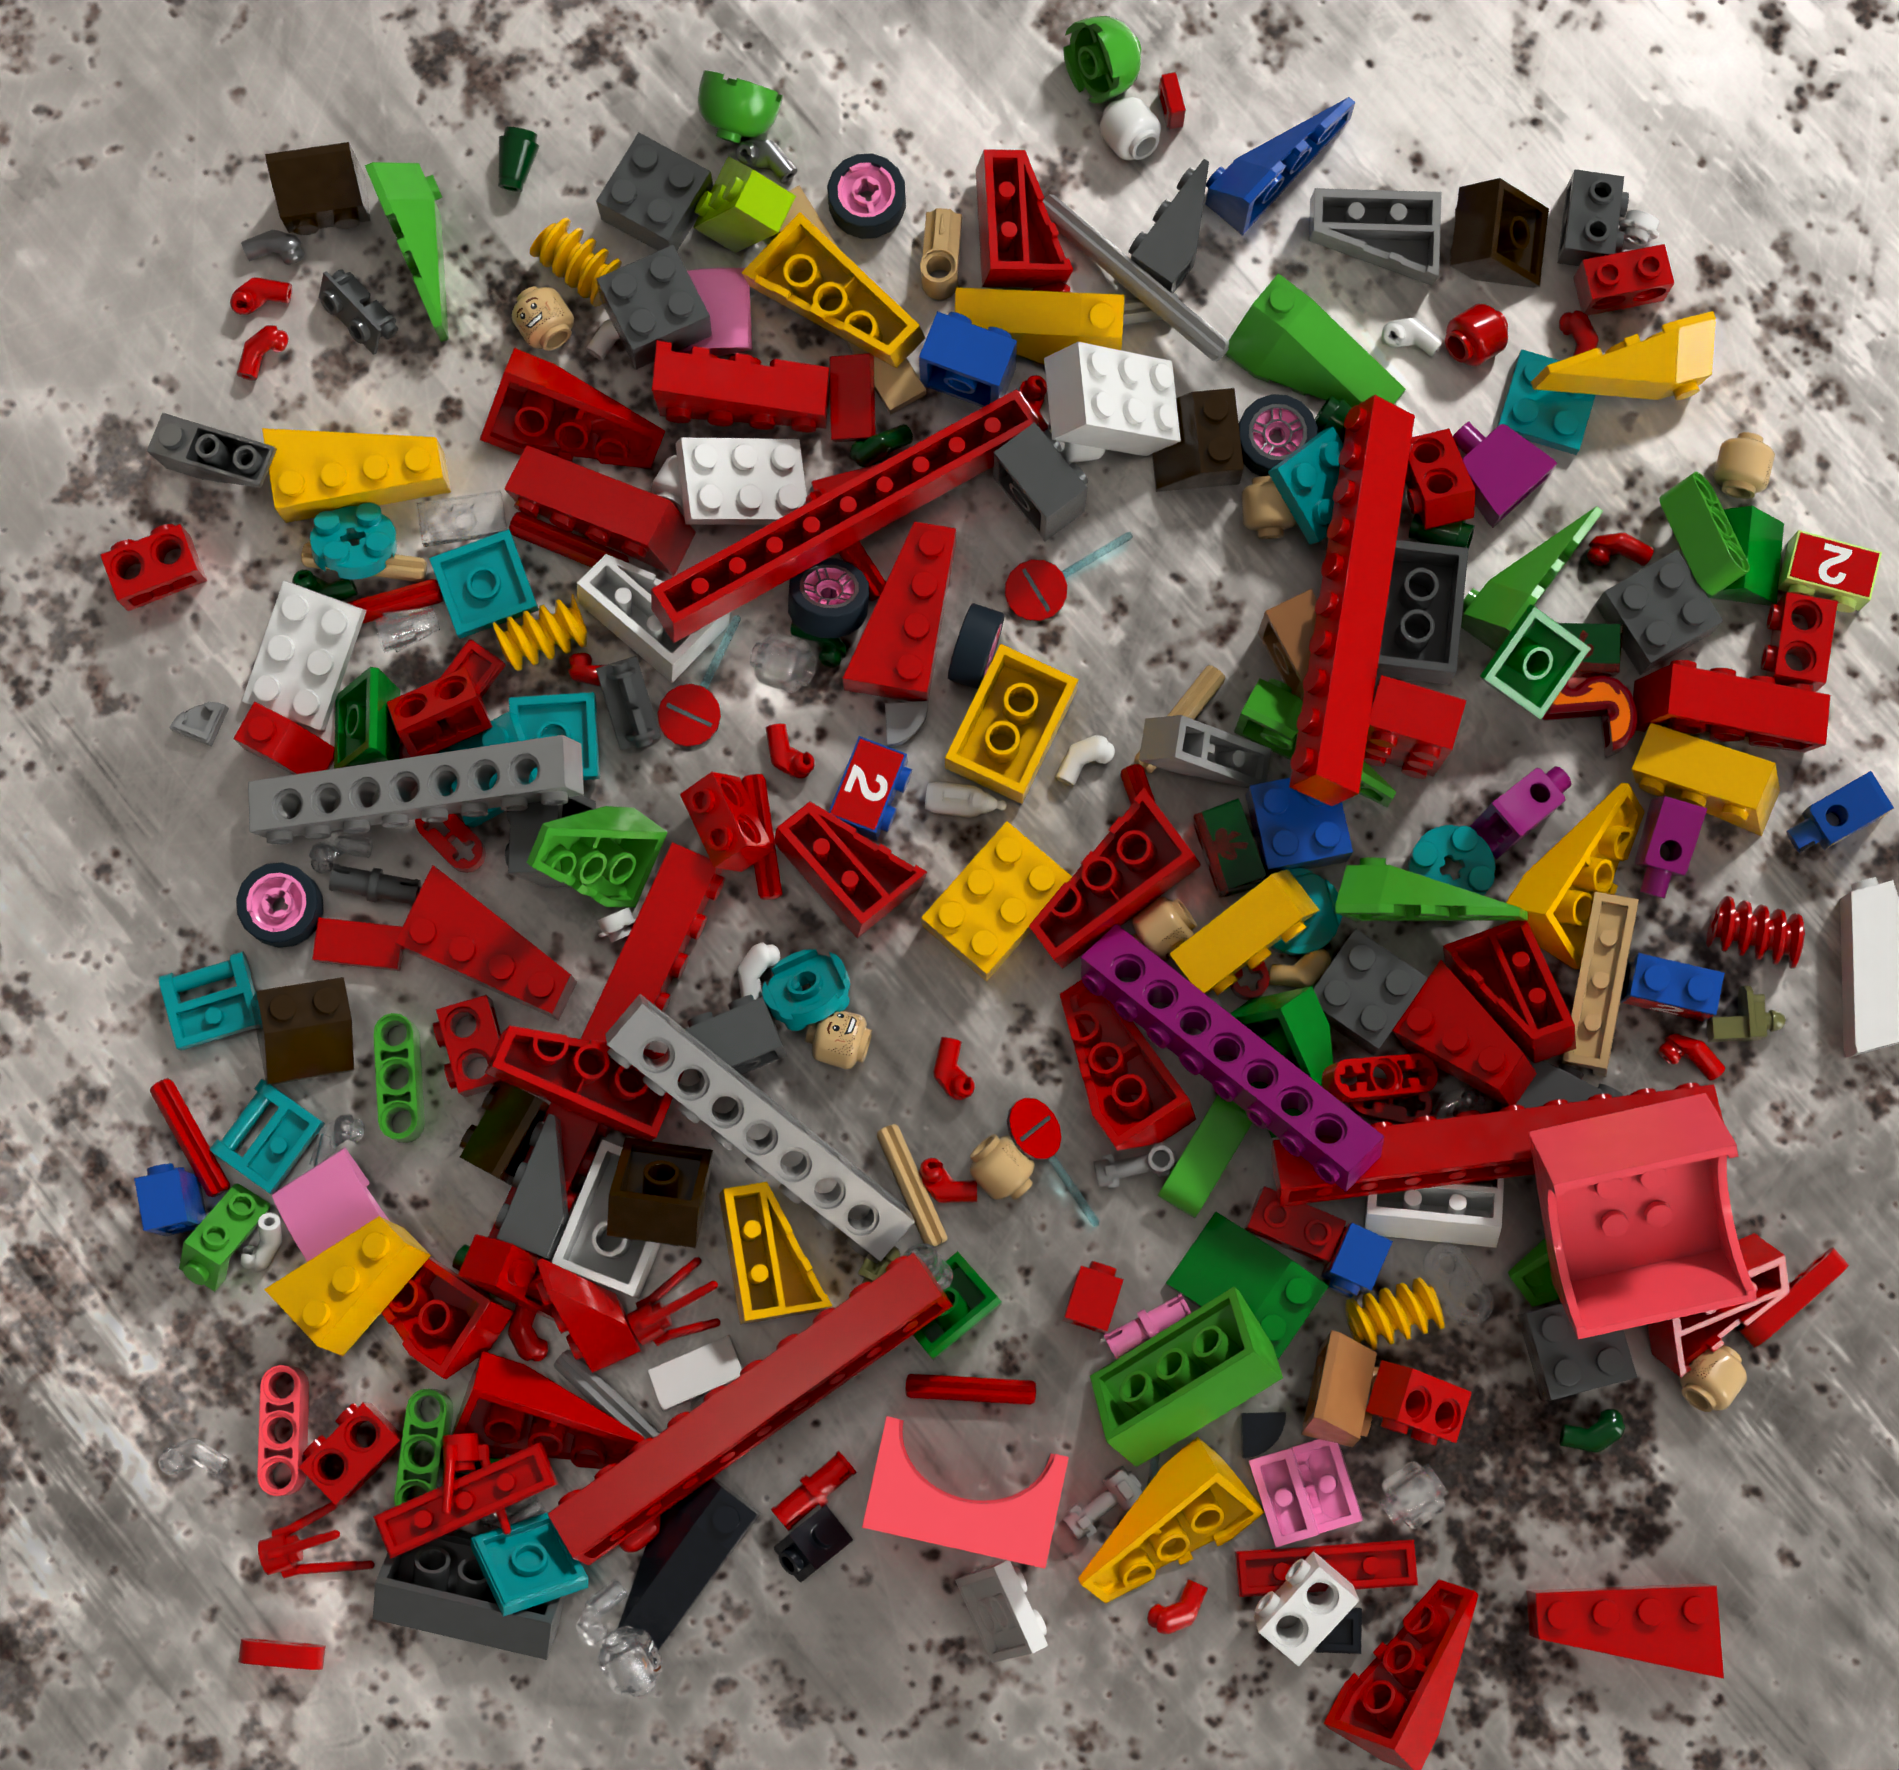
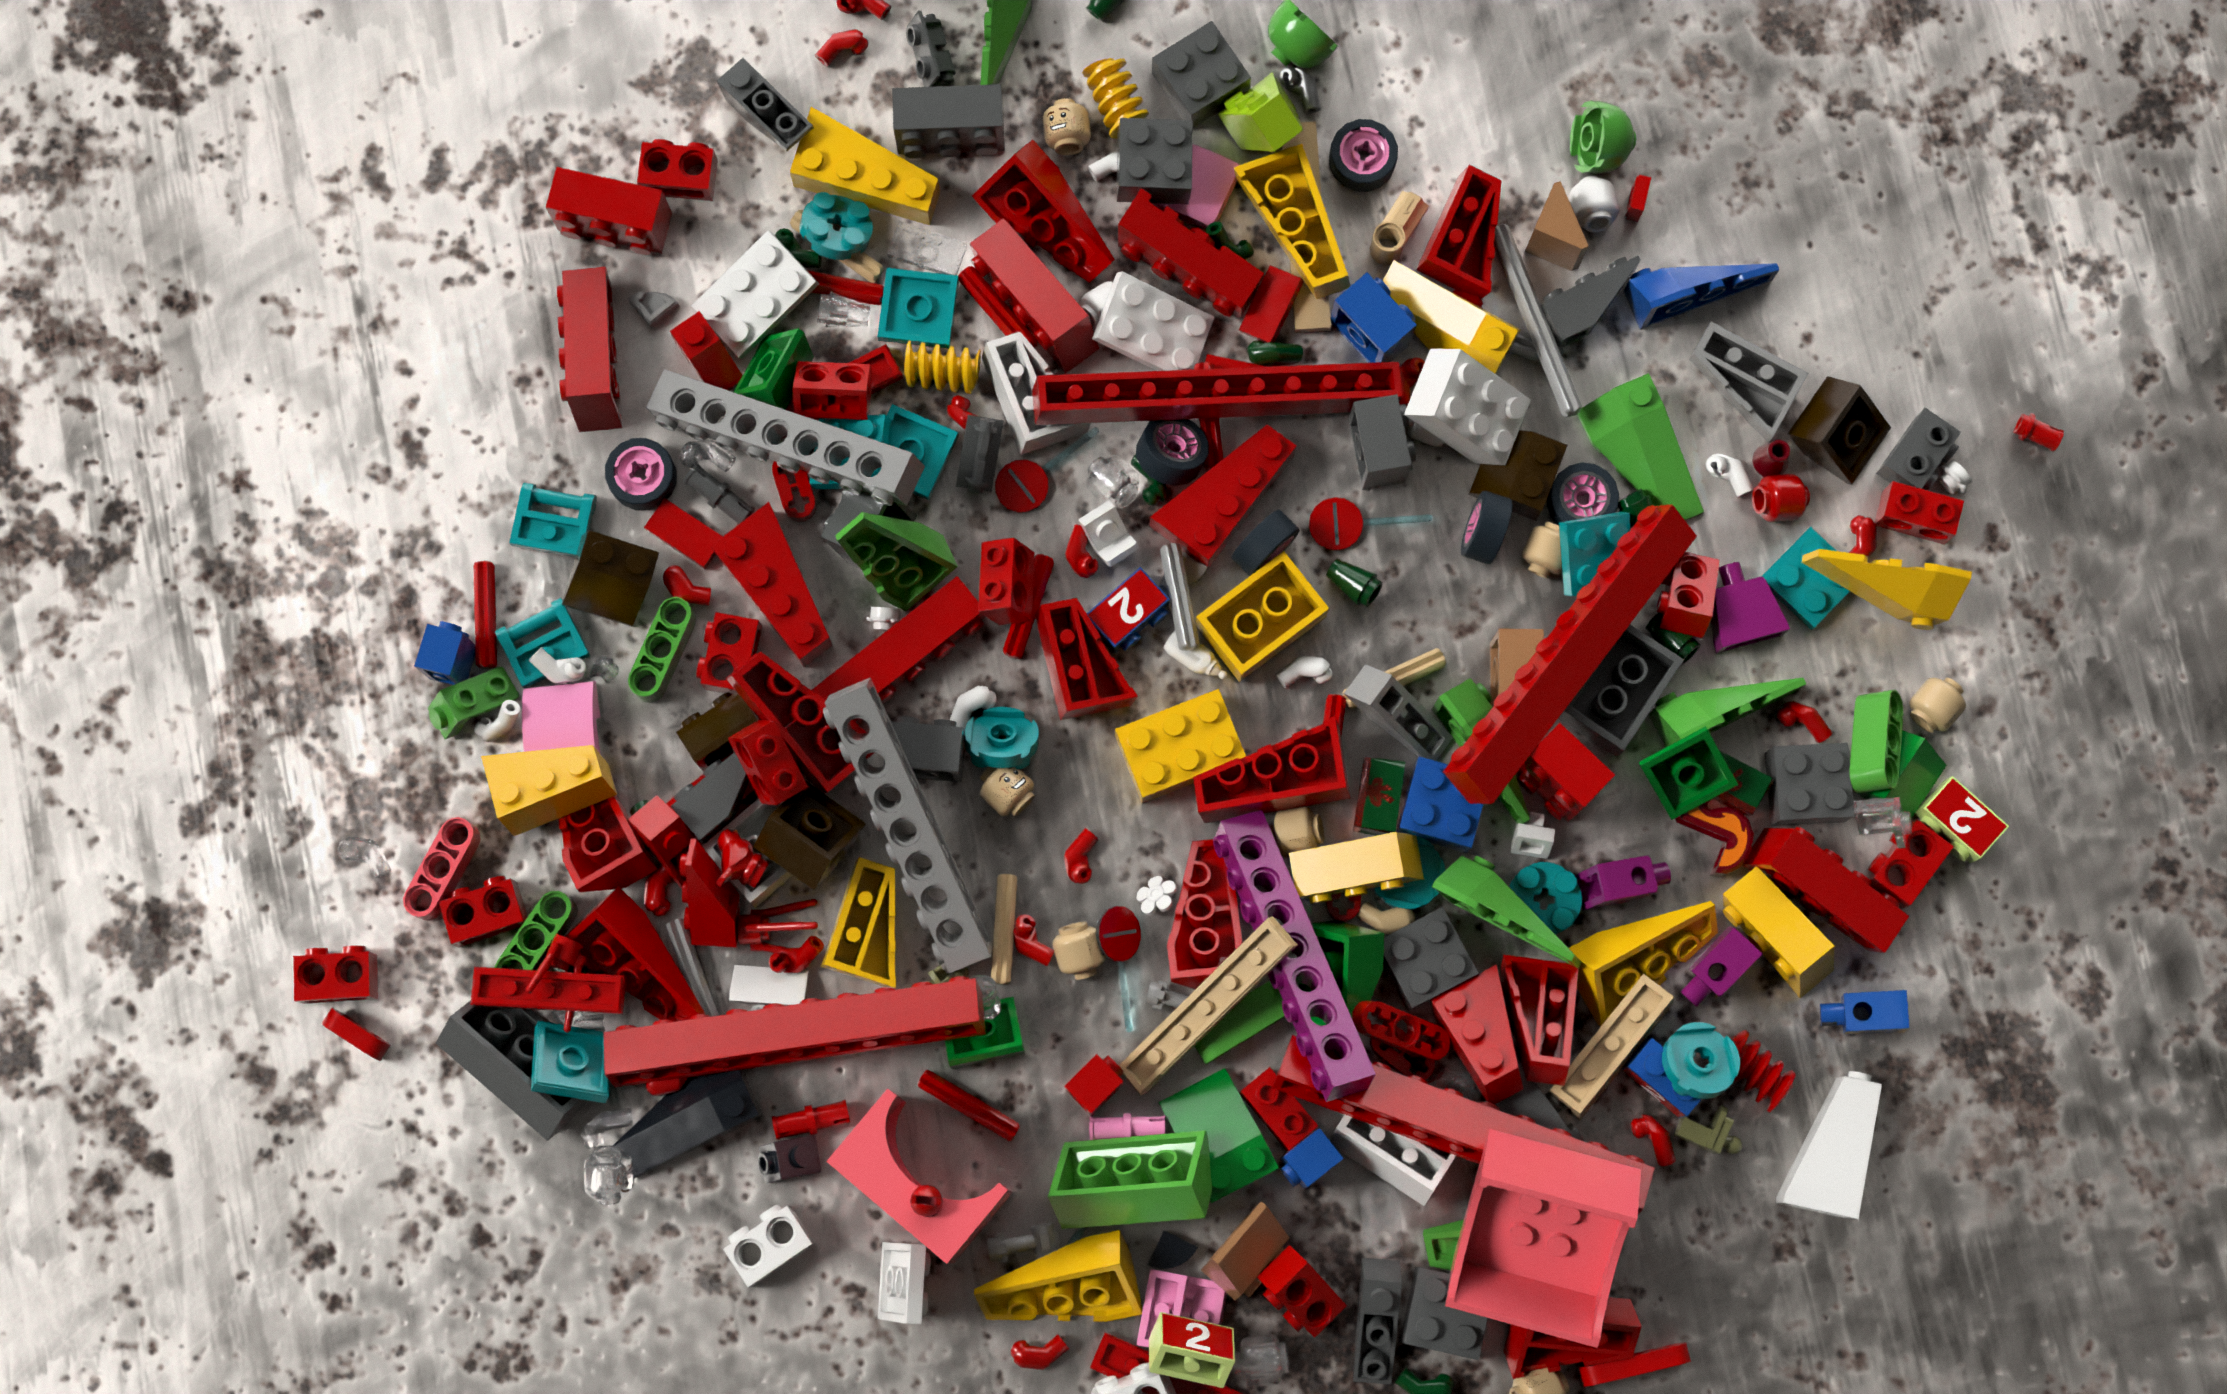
camera: 25 degrees right, 0 degrees up
red plant [258,1502,375,1579] -> none
yellow piece [1345,1277,1445,1350] -> none
none -> red brick [293,945,378,1004]
none -> white arm [529,647,586,683]
none -> red brick [545,167,672,255]
none -> red wedge [557,267,622,432]
none -> red arm [663,565,711,606]
none -> red animal [716,829,769,888]
none -> white brick [723,1204,815,1287]
none -> red brick [728,720,808,806]
none -> red arm [769,936,824,973]
none -> dark grey brick [892,84,1005,158]
none -> red hinge [910,1185,943,1217]
none -> white bracket [1078,500,1139,567]
none -> tan tile [1119,916,1298,1095]
none -> white plant [1136,876,1177,915]
none -> brick [1149,1312,1235,1388]
none -> light grey axle [1160,543,1199,651]
none -> dark green arm [1206,221,1254,260]
none -> dark green cone [1326,558,1383,607]
none -> dark grey slope [1353,1258,1402,1384]
none -> black wheel [1461,491,1513,564]
none -> white tile [1511,812,1555,859]
none -> medium nougat slope [1525,181,1589,271]
none -> teal plate [1662,1022,1740,1099]
none -> dark red cone [1752,440,1790,477]
none -> clear bracket [1854,797,1912,848]
none -> red pin [2013,413,2064,452]

